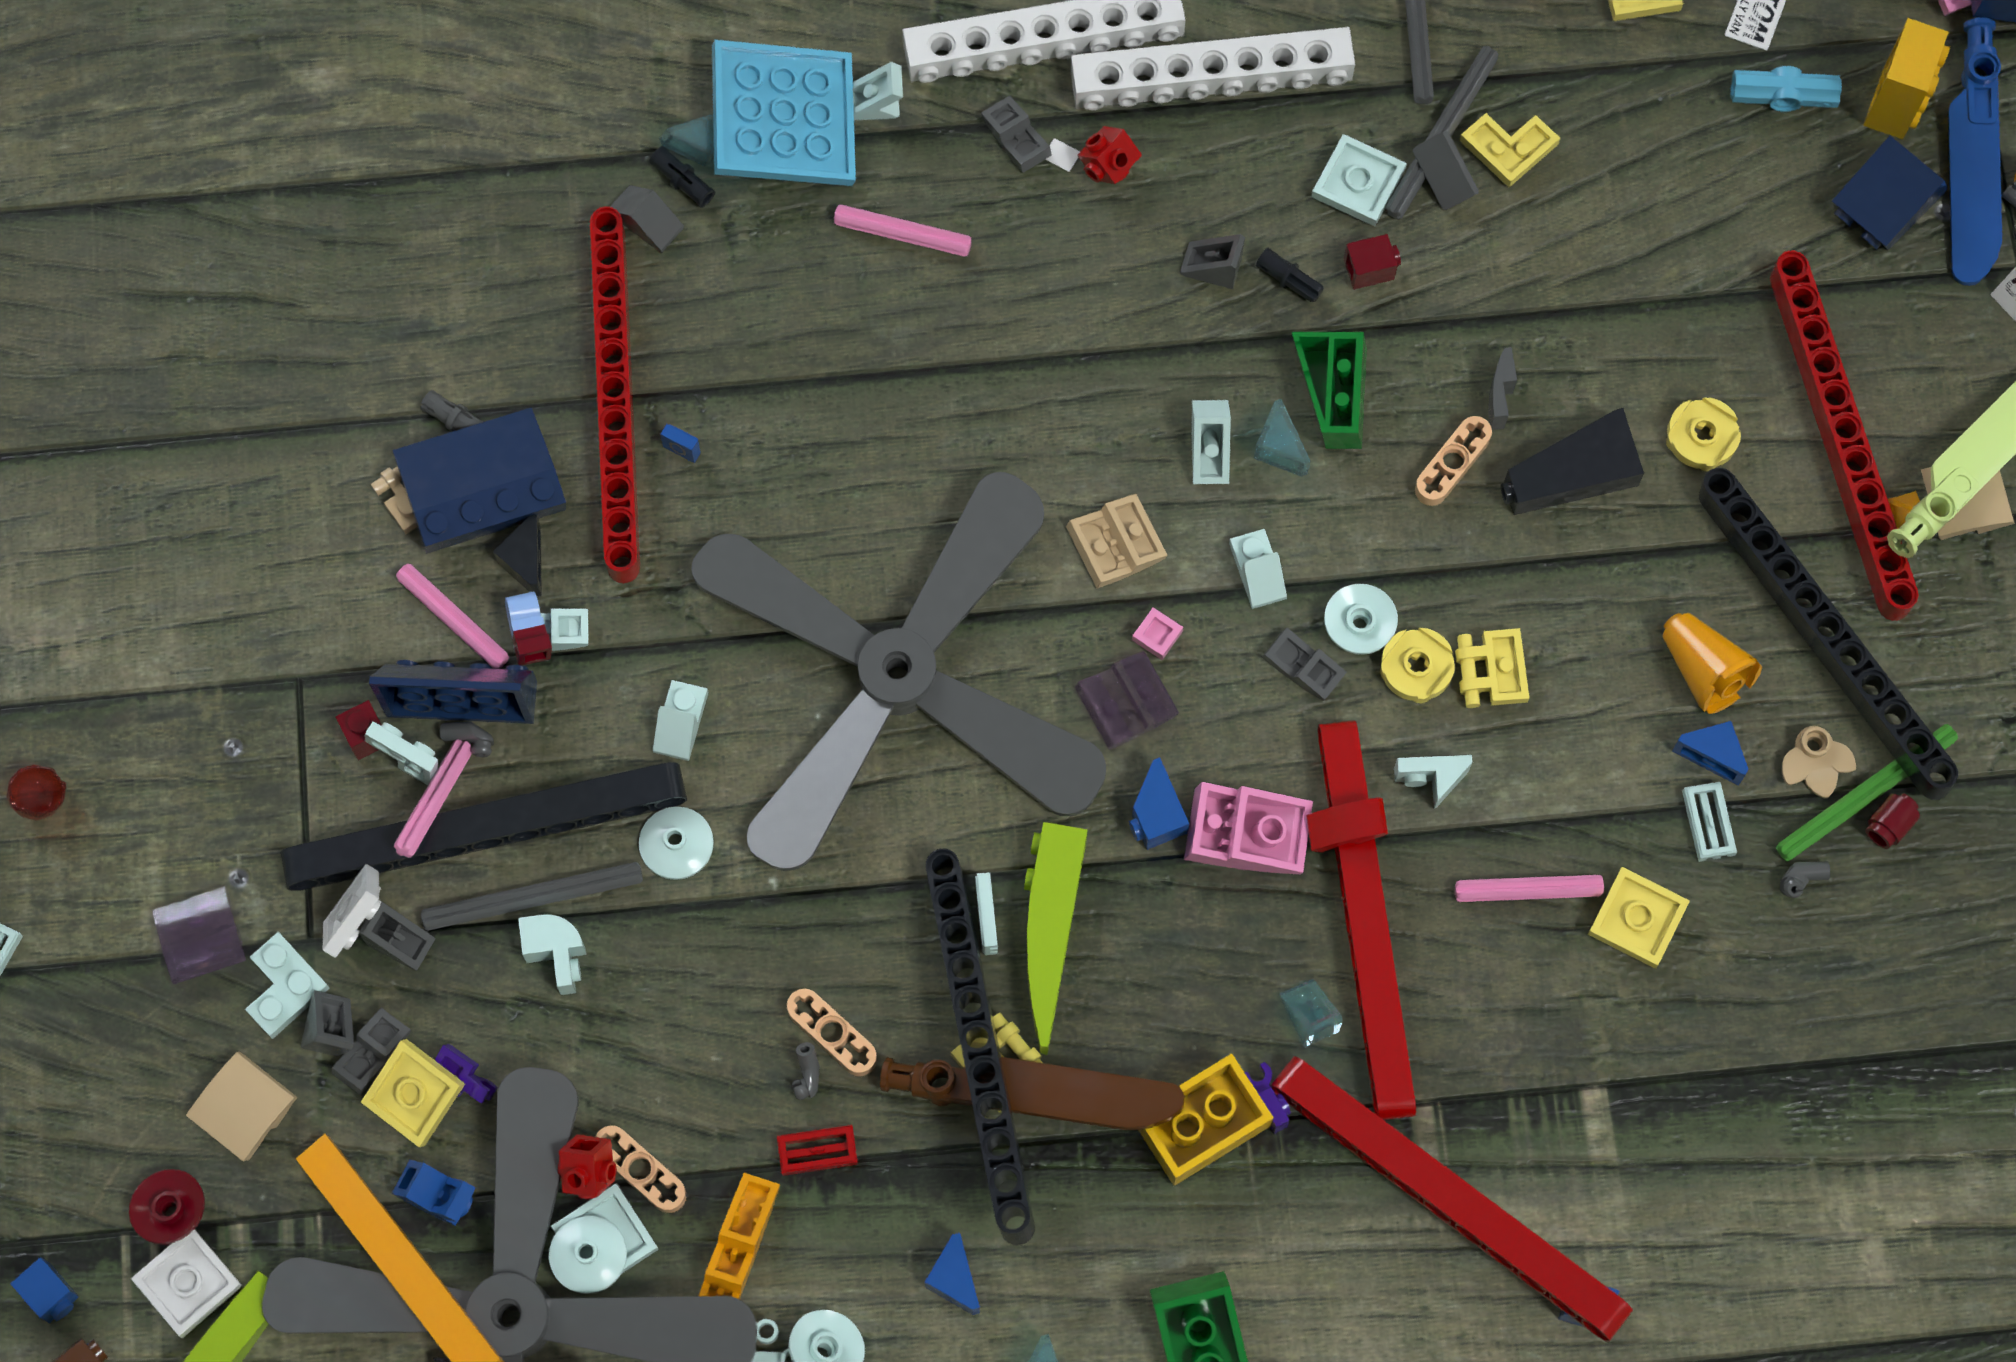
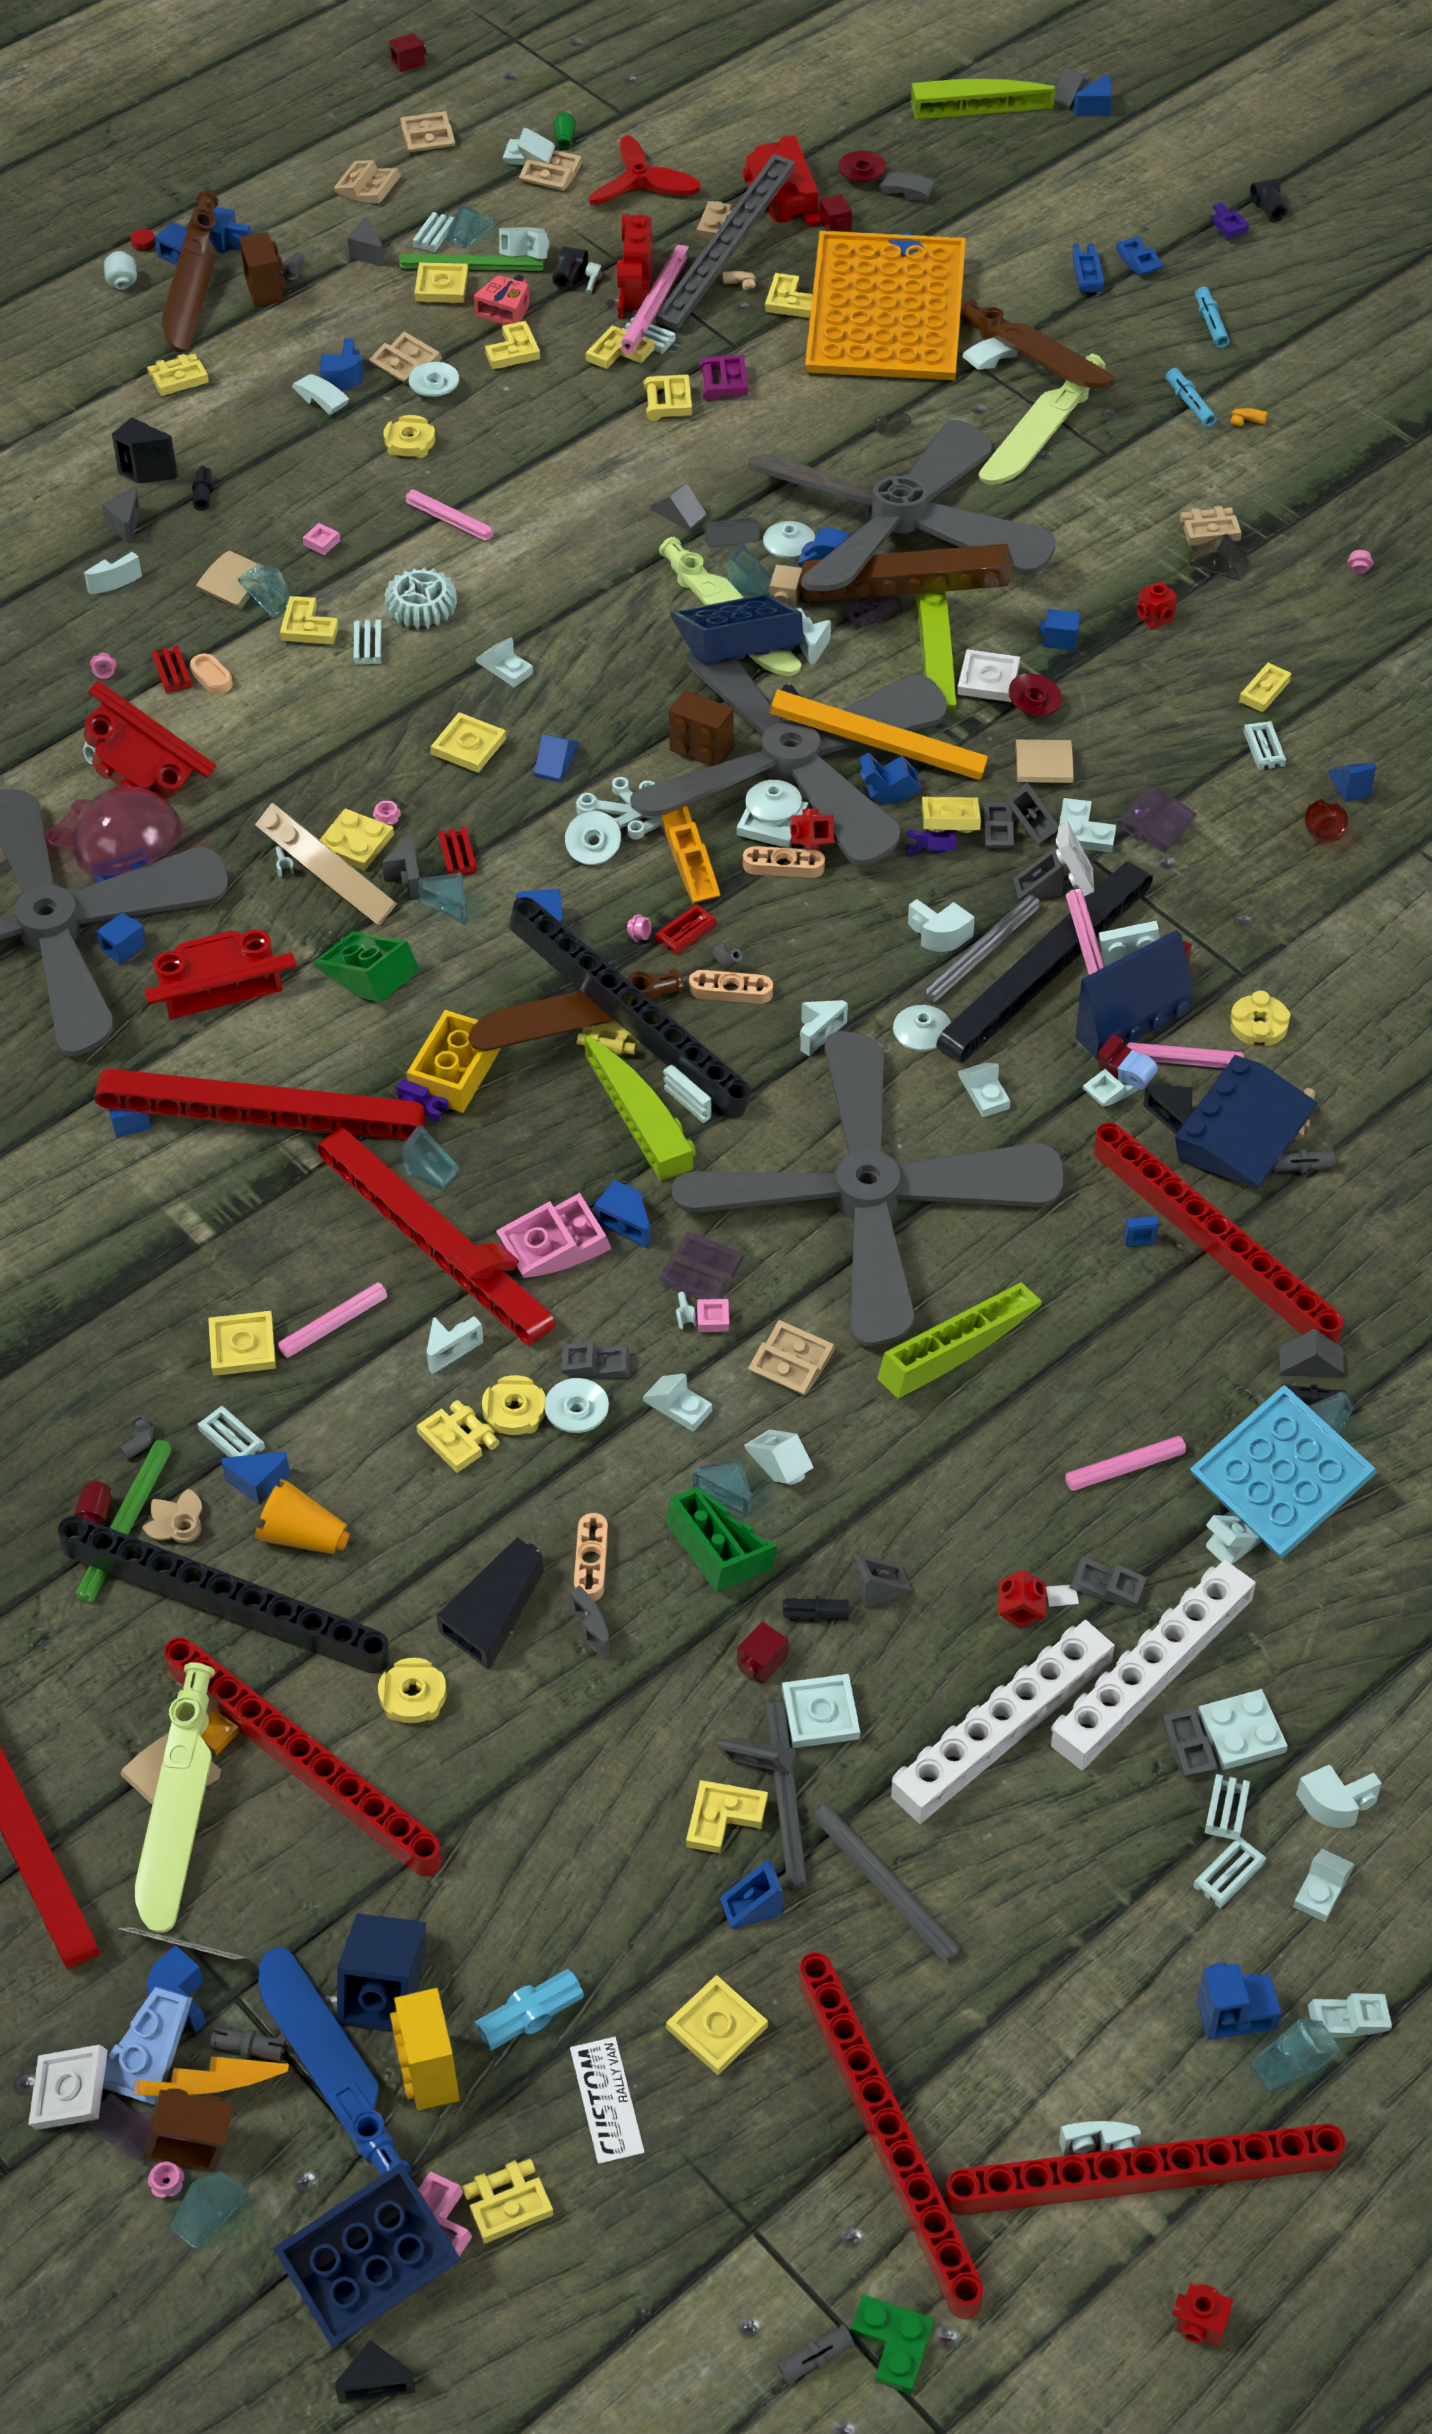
camera: 145 degrees right, 20 degrees down
none -> bright pink plate [627,914,651,942]
none -> light aqua hand [676,1292,697,1329]
none -> blue slope [720,1860,783,1929]
none -> light aqua slope [800,1000,848,1056]
none -> lime slope [877,1282,1042,1398]
none -> light yellow plate [1230,991,1291,1046]

